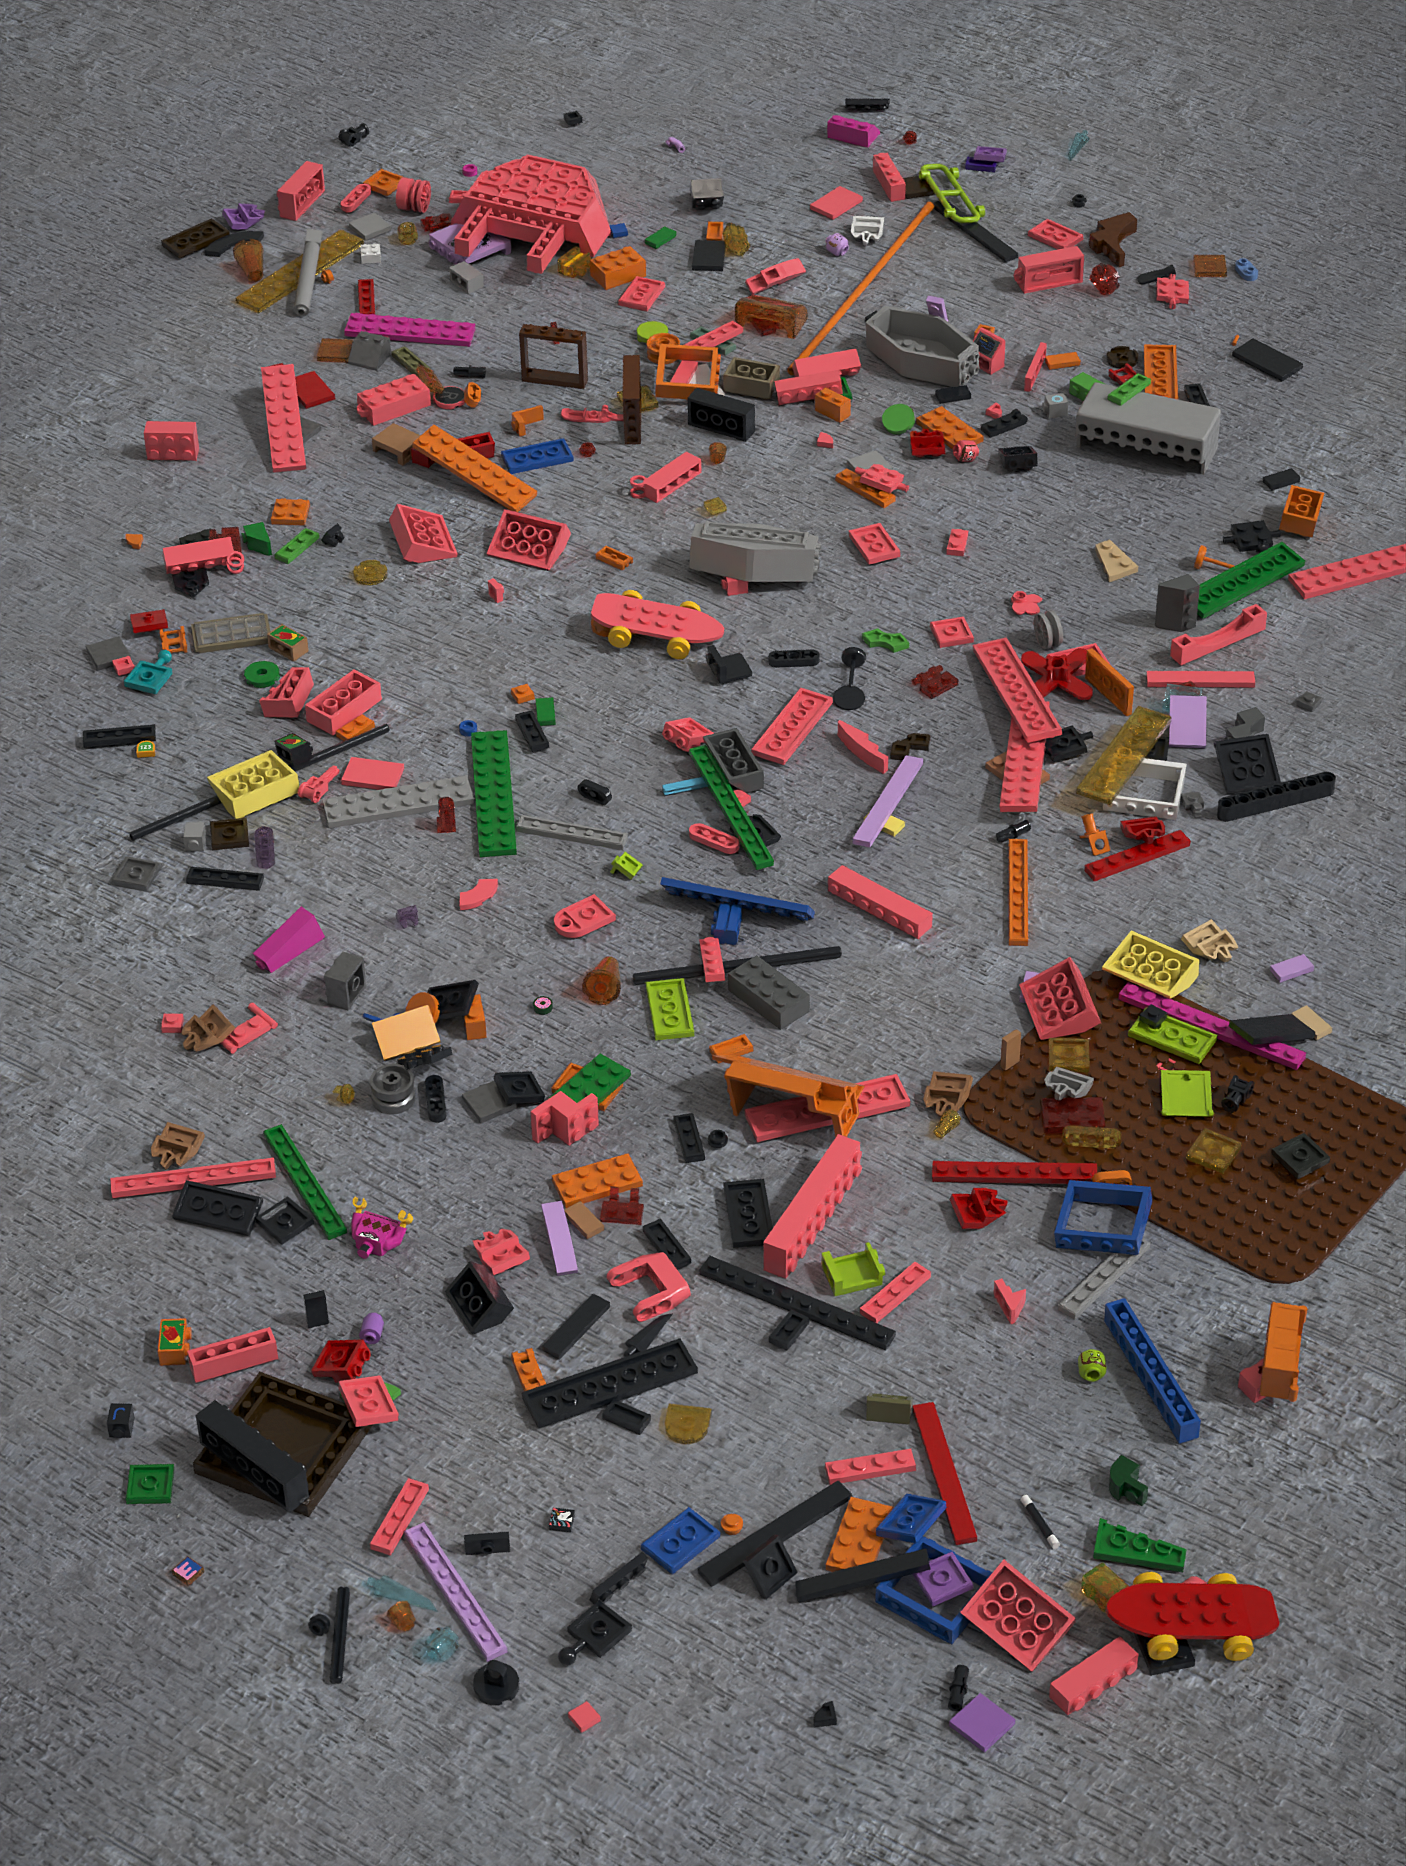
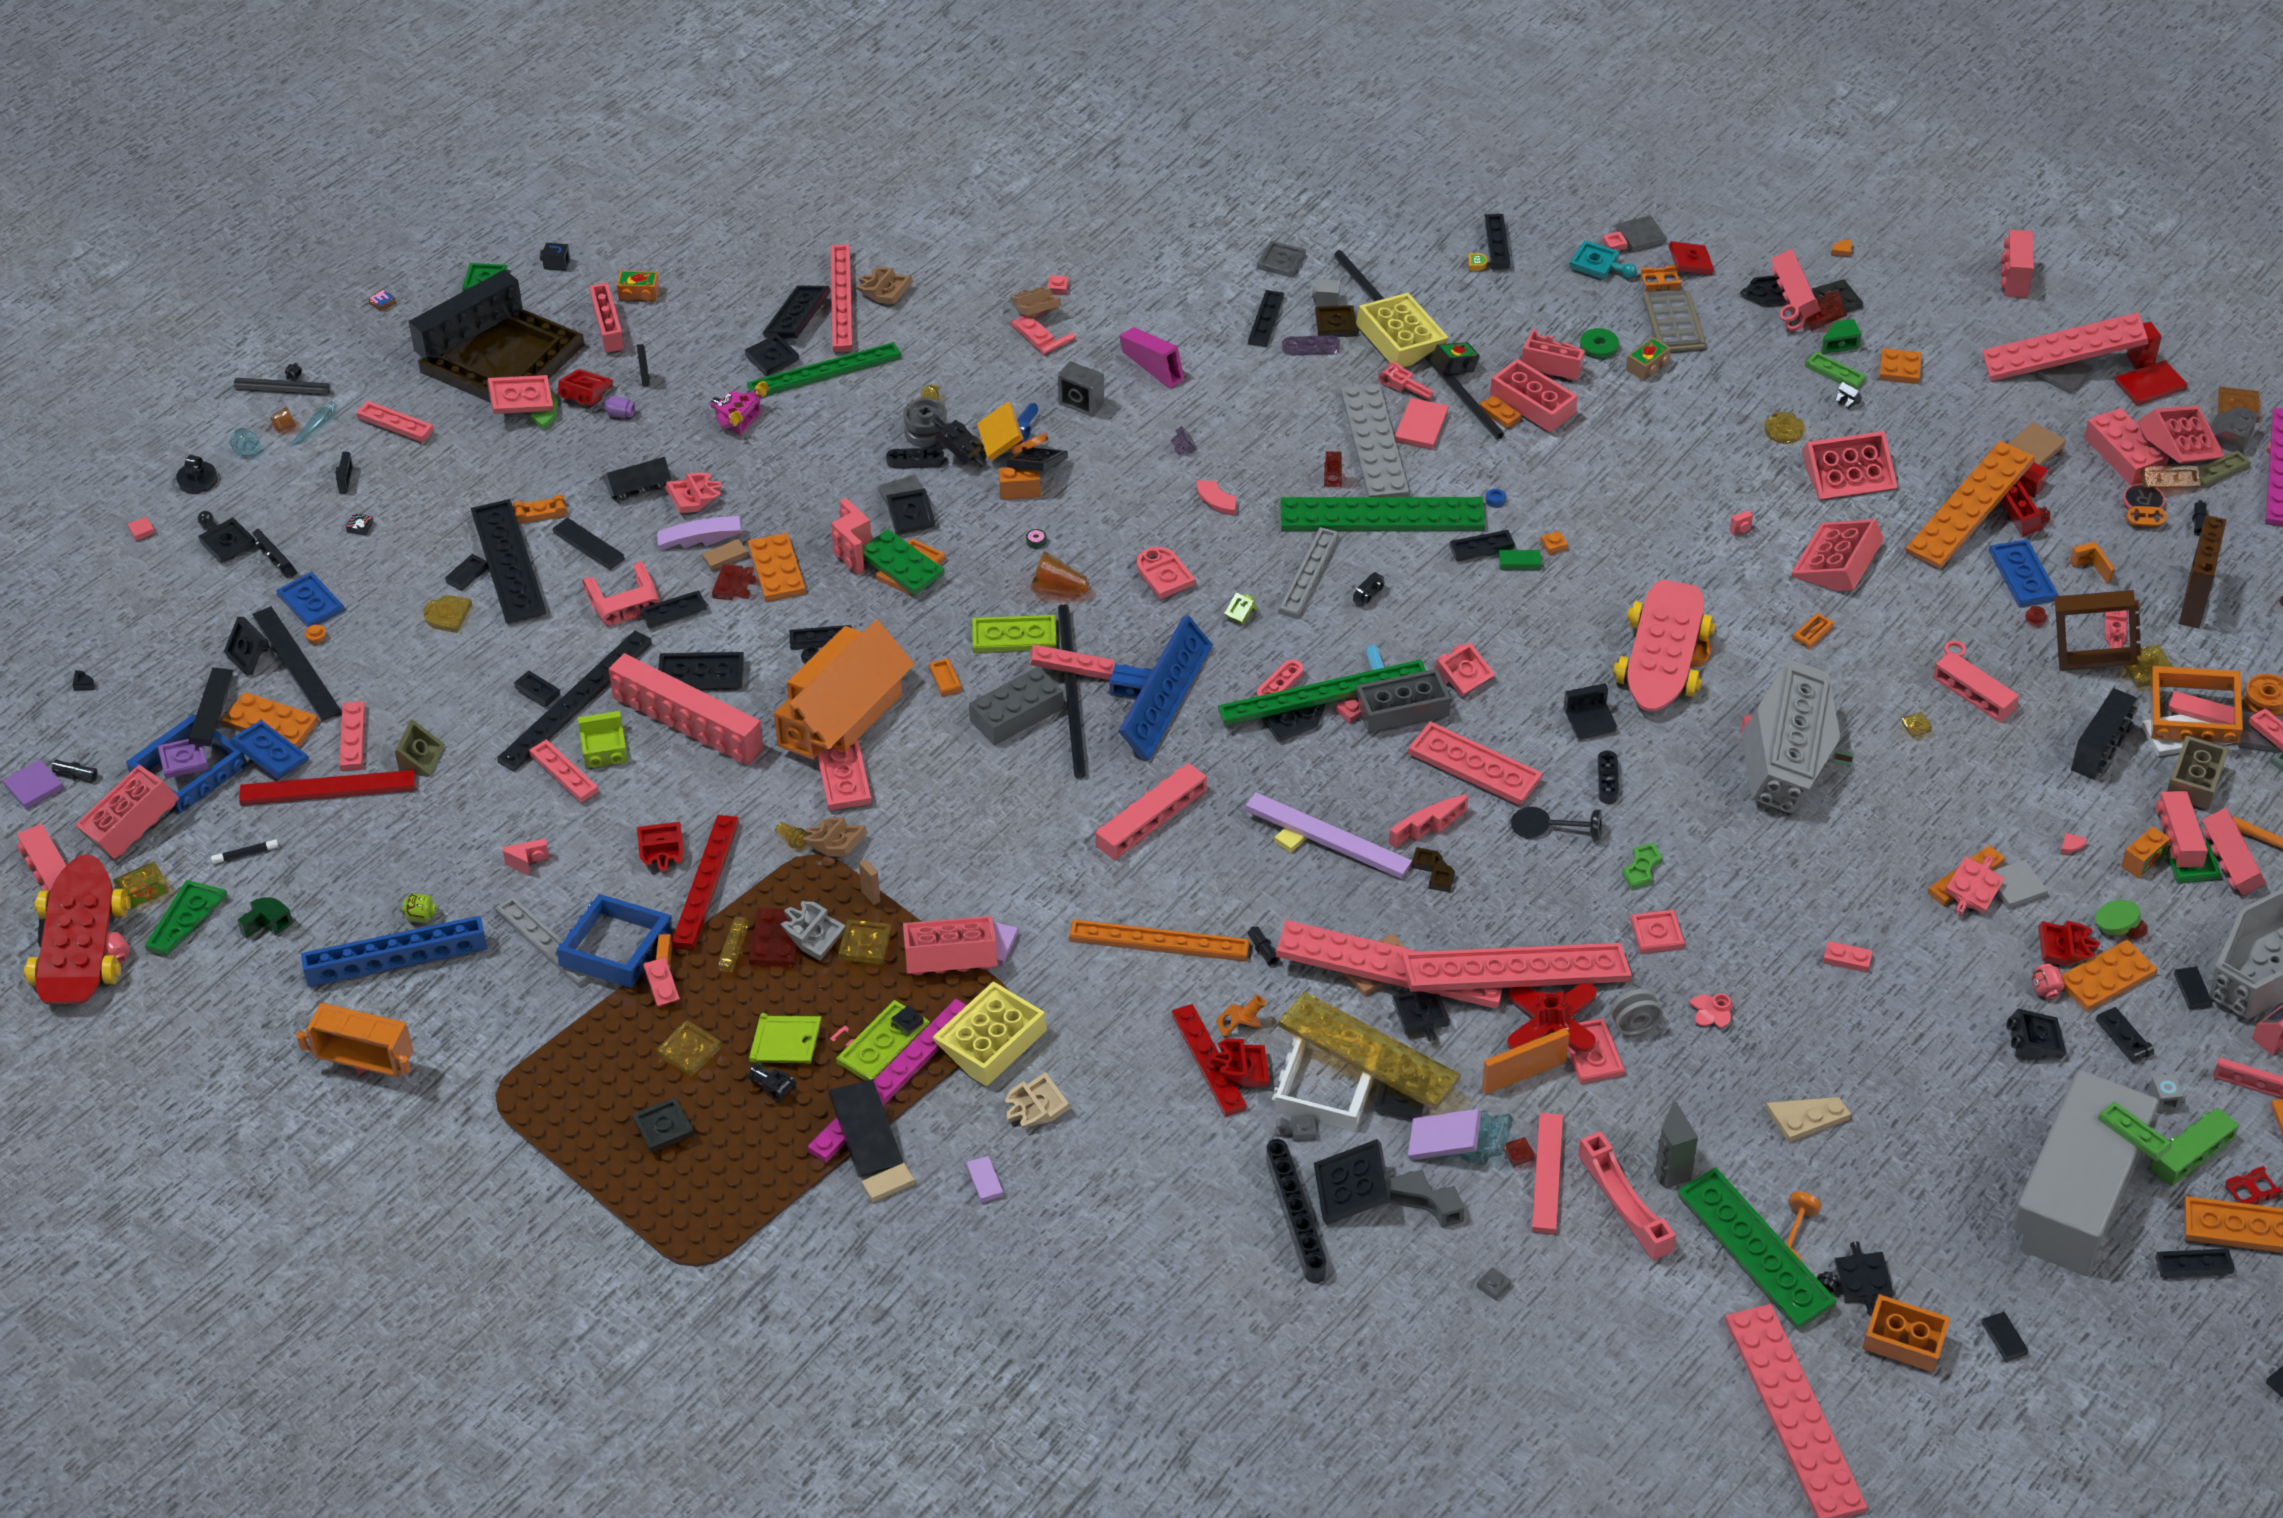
camera: 95 degrees right, 5 degrees up
lavender tile [404,1522,507,1662] -> none
black bar [624,1313,673,1357] -> none
clear orange hat [709,442,727,464] -> none
coral plate [849,523,900,565] -> none
clear red plate [912,665,959,699] -> none
coral tile [986,403,1002,419] -> none
none -> coral plate [643,957,679,1008]
none -> coral slope [2137,405,2225,463]

